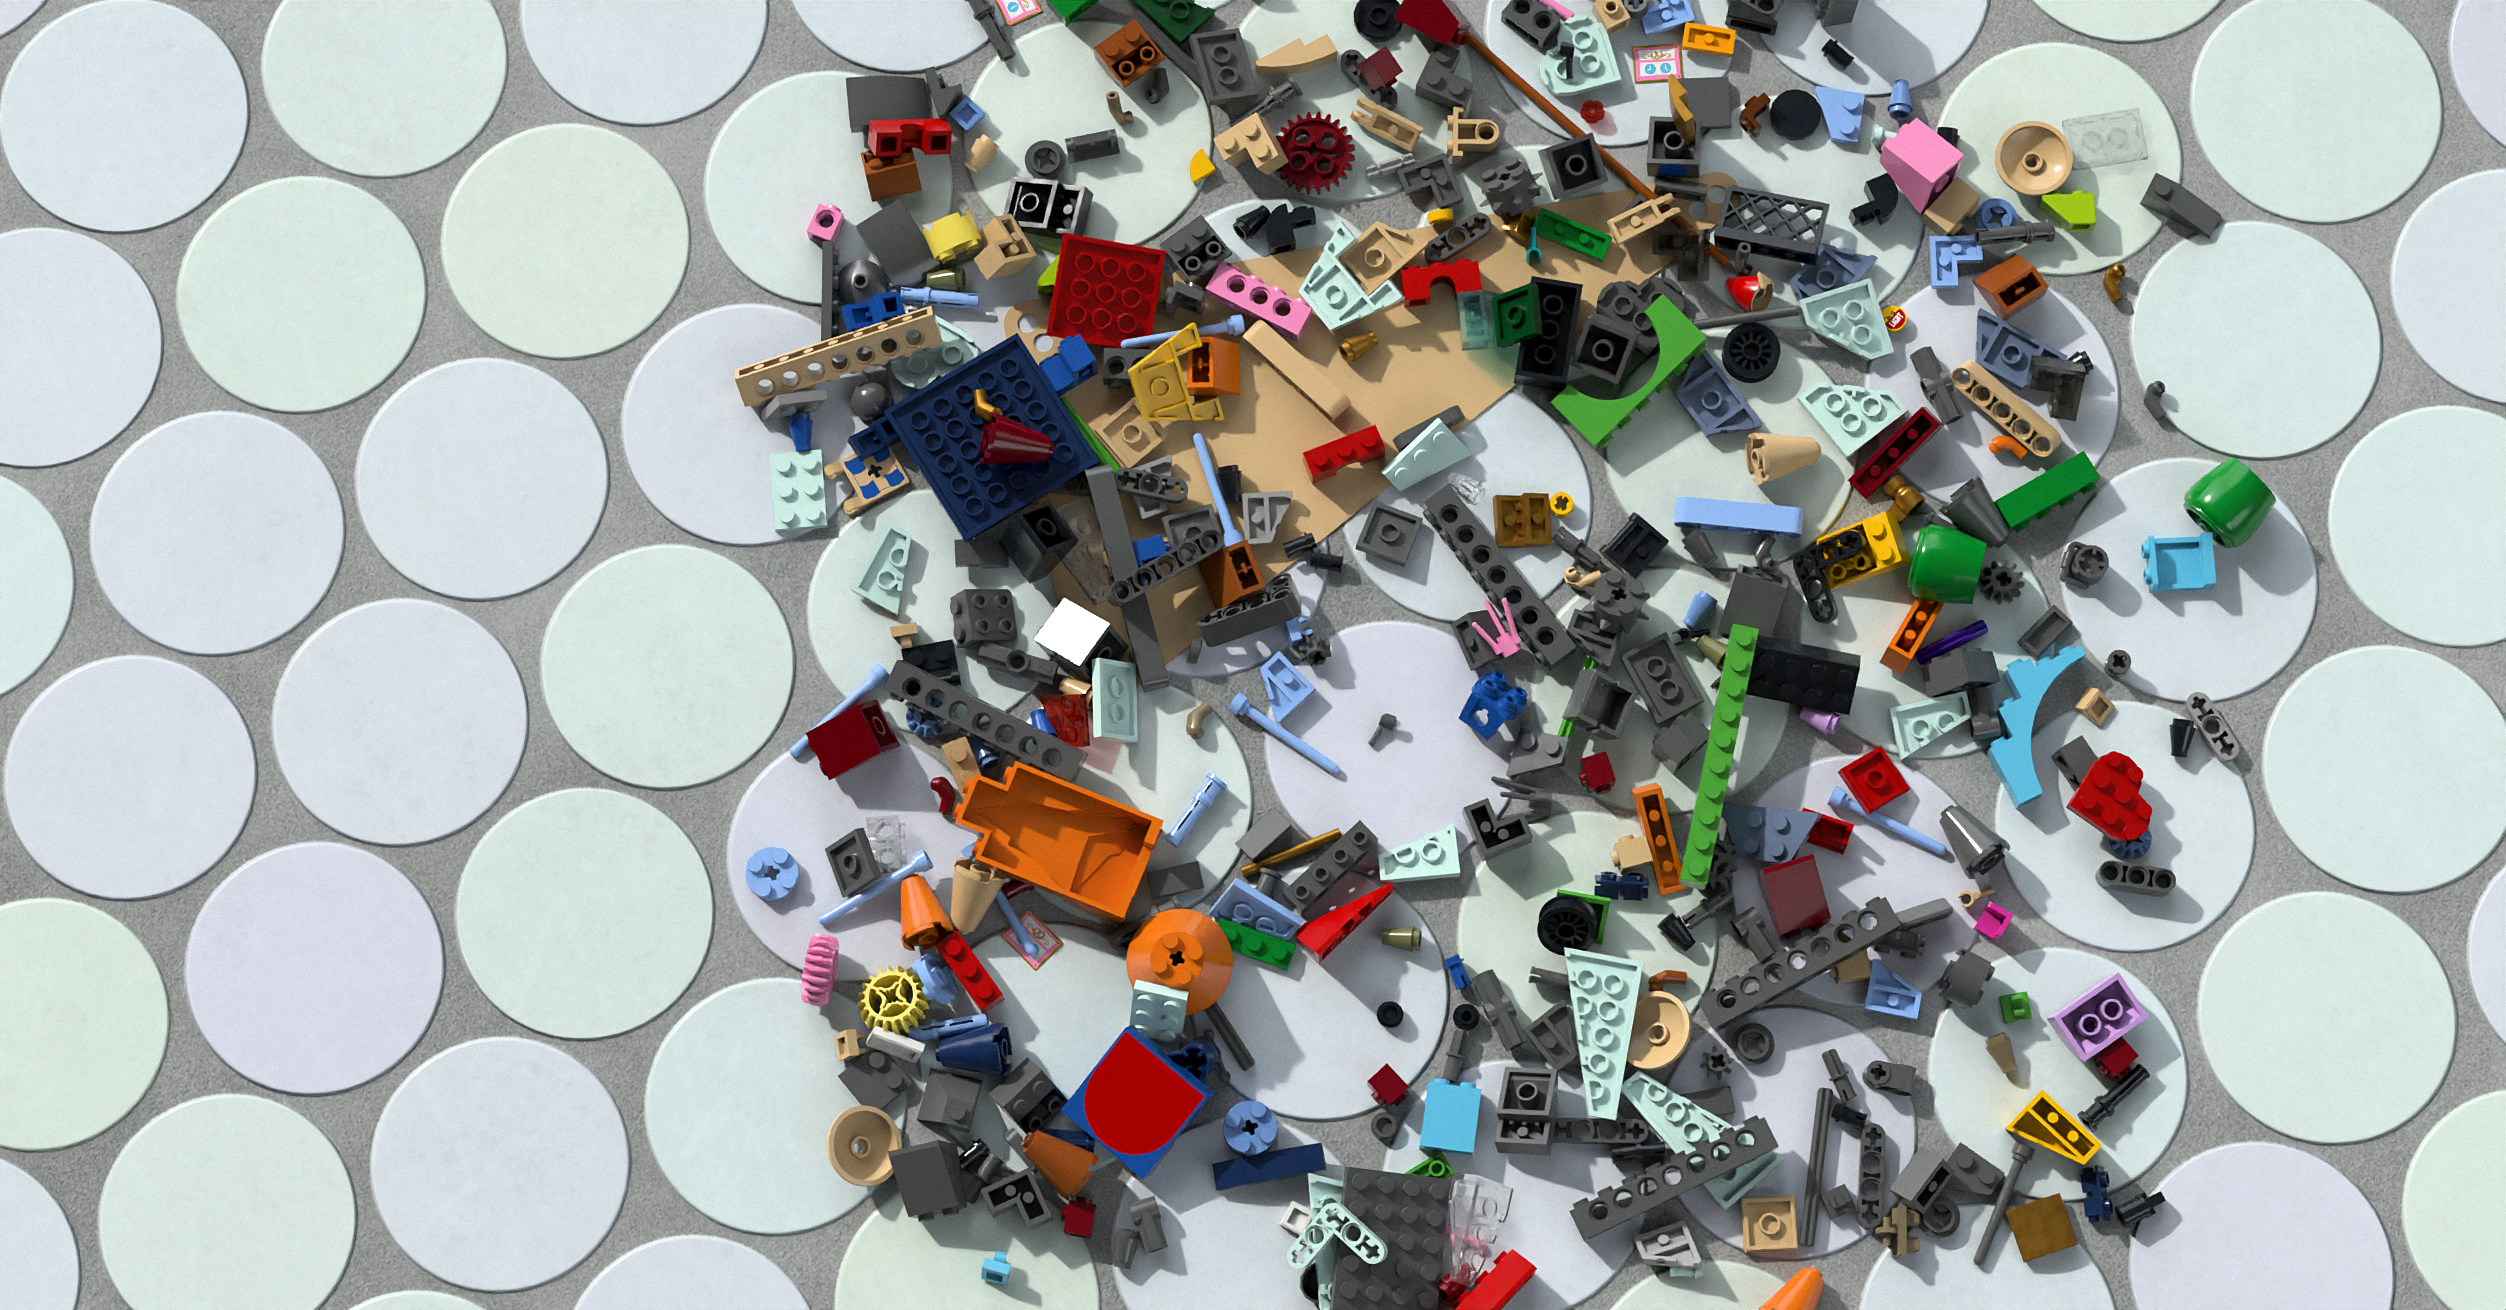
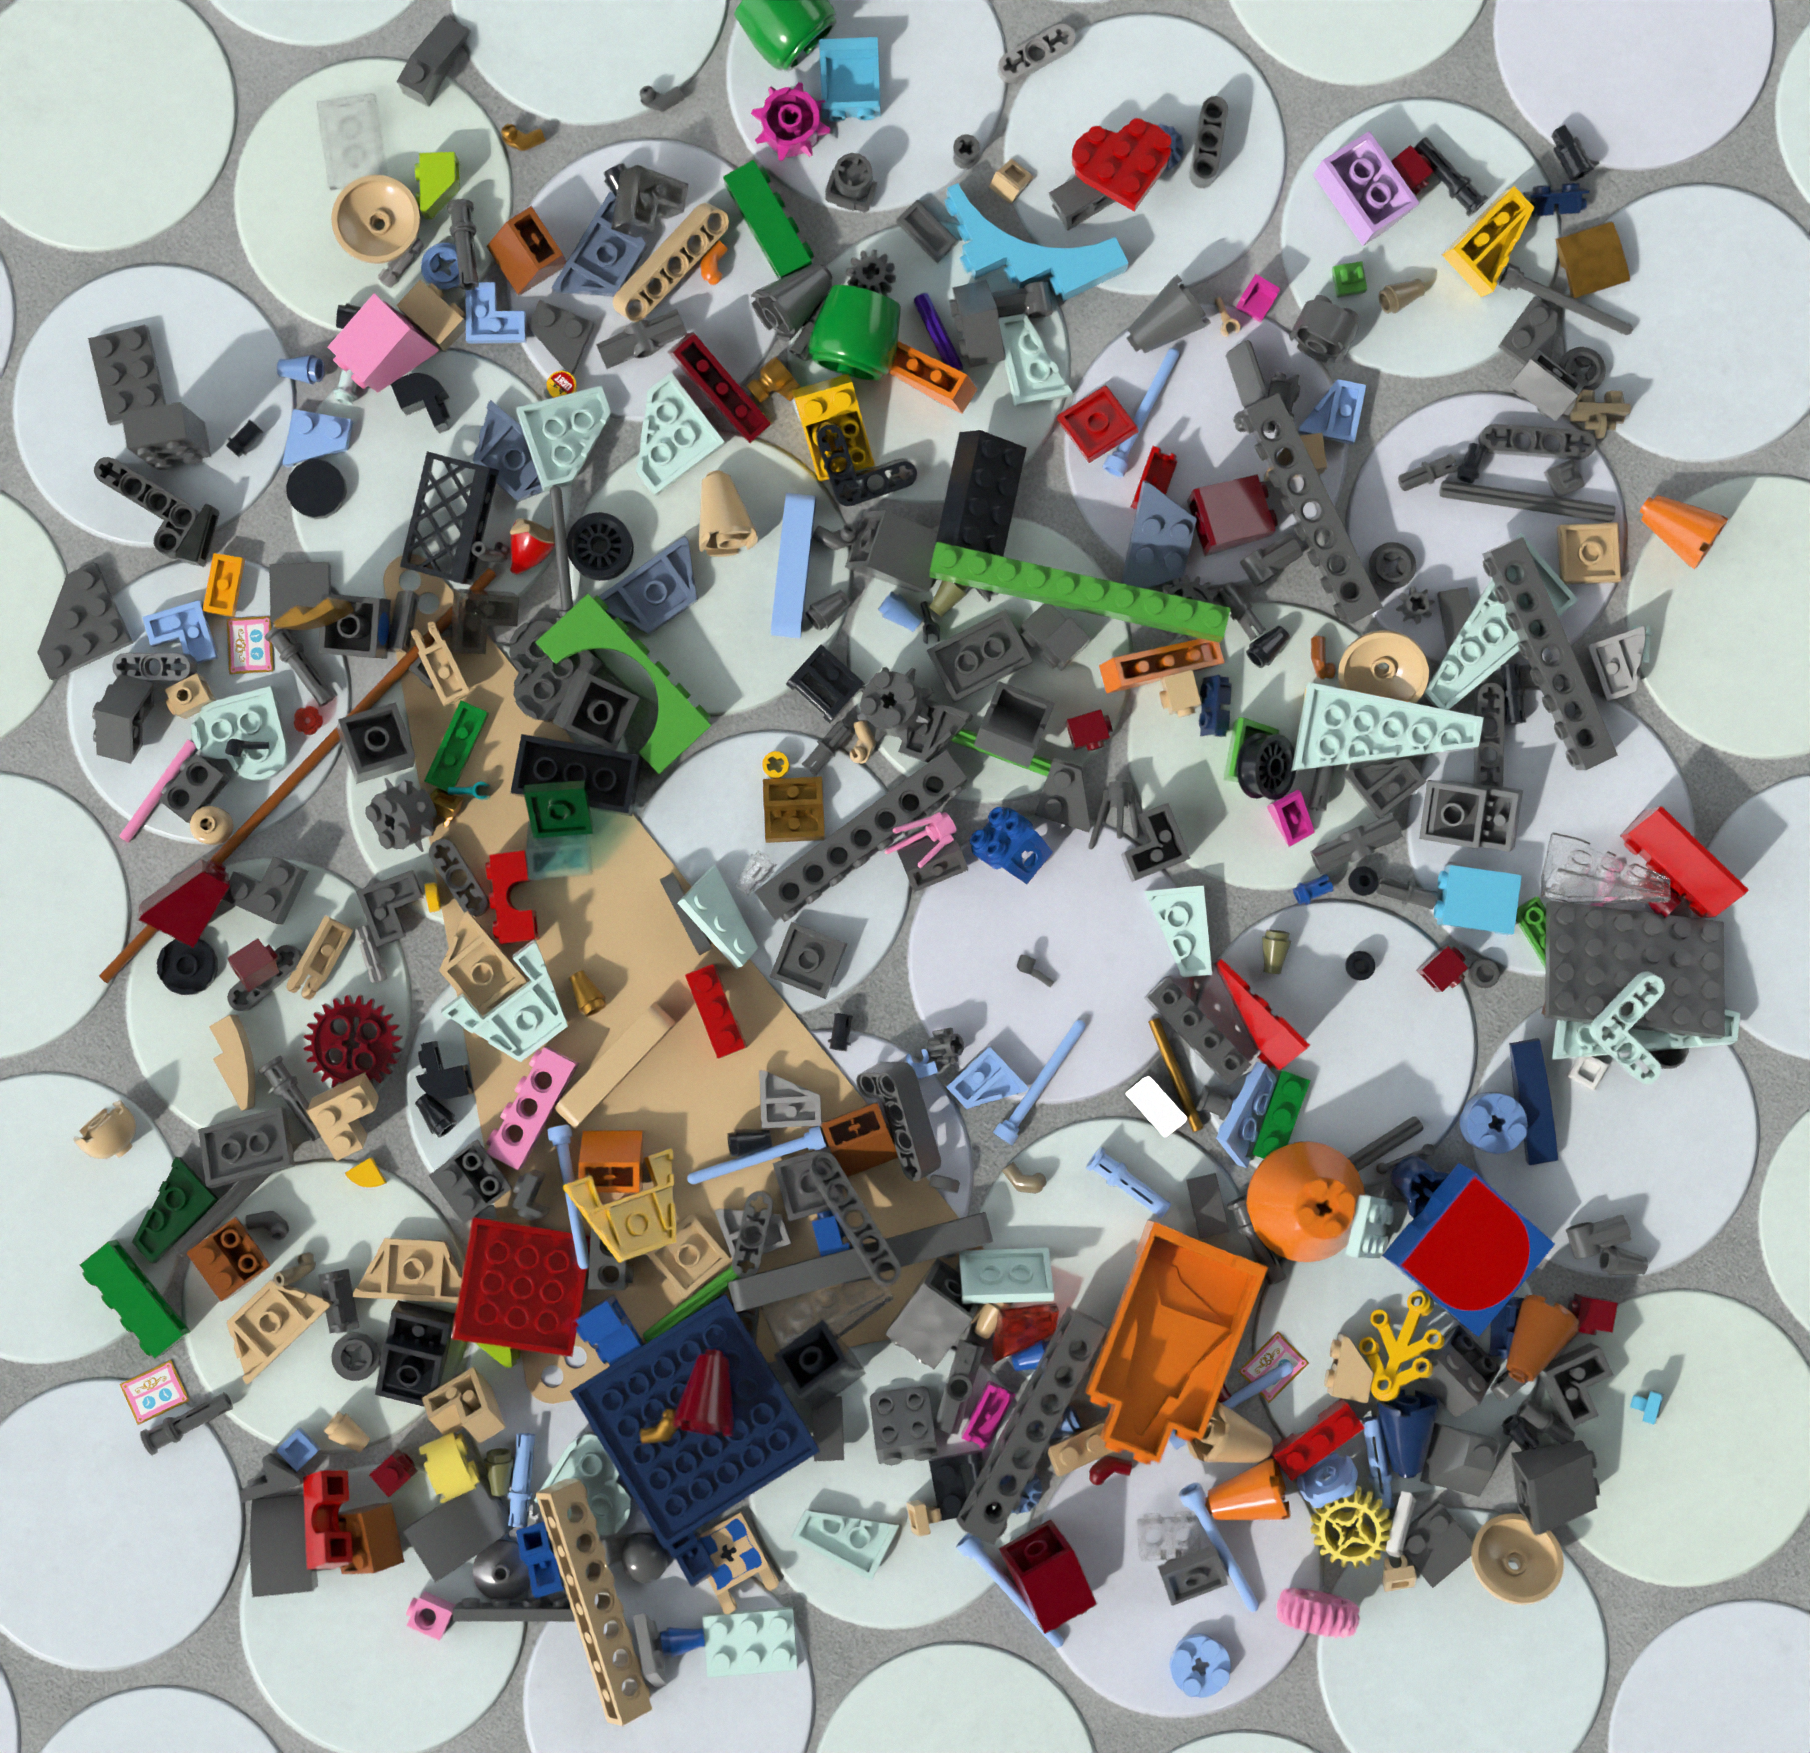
camera: 90 degrees left, 10 degrees up
black pin [1282,532,1317,559] -> none
tan pin [1447,107,1499,164] -> none
reddish brown bracket [1739,93,1771,137] -> none
lavender cone [1799,706,1841,735] -> none
dark grey piece [1862,1060,1917,1096] -> none
black cone [2169,718,2196,758] -> none
none -> tan head [190,806,234,845]
none -> tan wing [226,1279,333,1385]
none -> dark grey pin [264,627,336,707]
none -> tan wing [353,1237,462,1303]
none -> dark red brick [369,1449,418,1498]
none -> light grey axle [378,238,424,288]
none -> dark grey wing [528,300,595,376]
none -> dark pink brick [751,82,830,161]
none -> dark pink hinge [961,1380,1015,1449]
none -> dark pink slope [1267,789,1315,847]
none -> tan slope [1324,1333,1373,1403]
none -> yellow plant [1359,1290,1445,1402]

